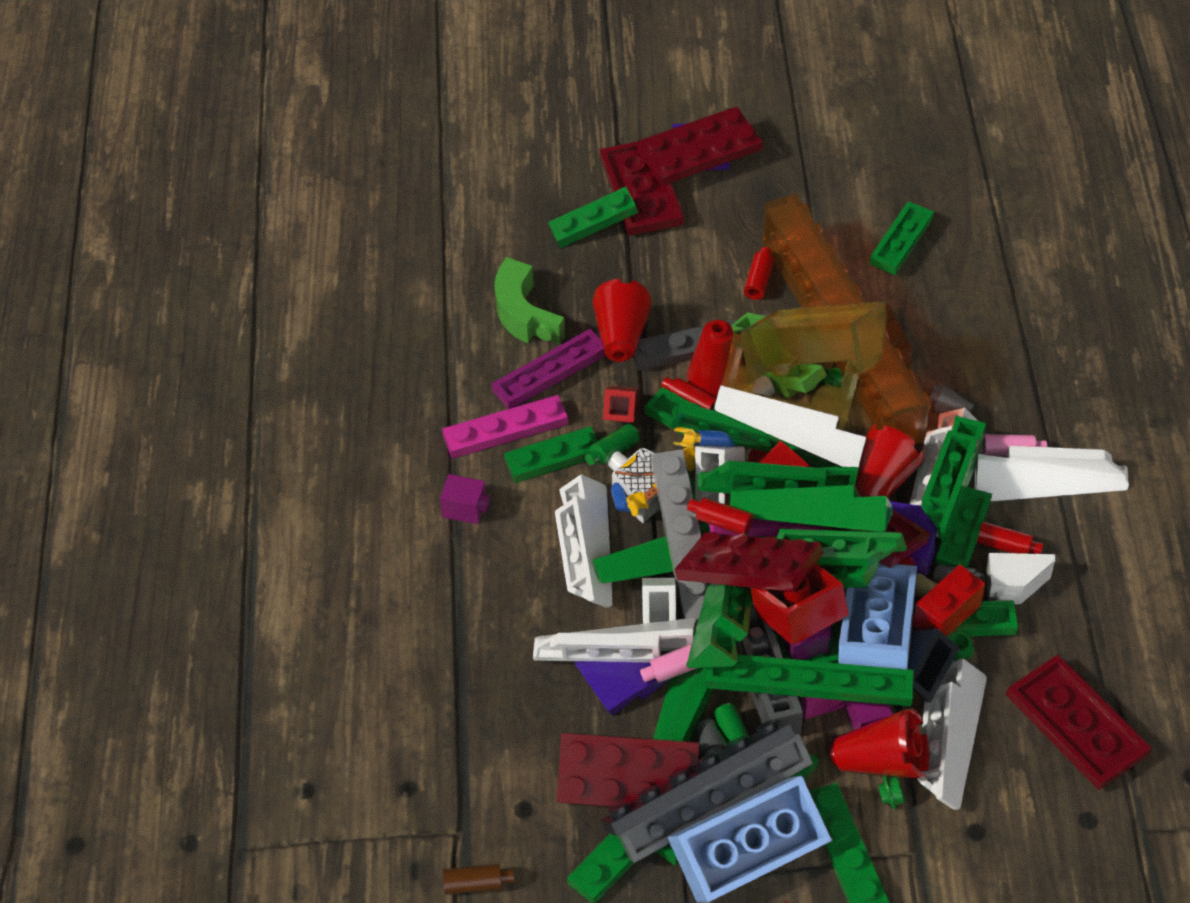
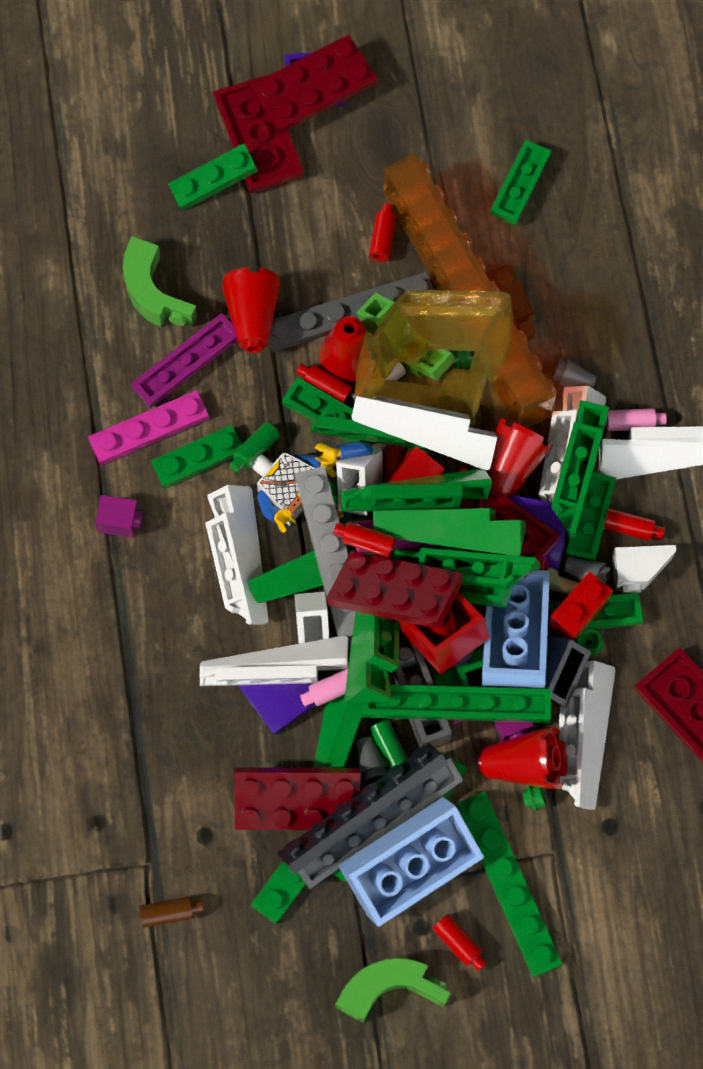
camera: 10 degrees left, 20 degrees up
red brick [603,386,639,422] -> none

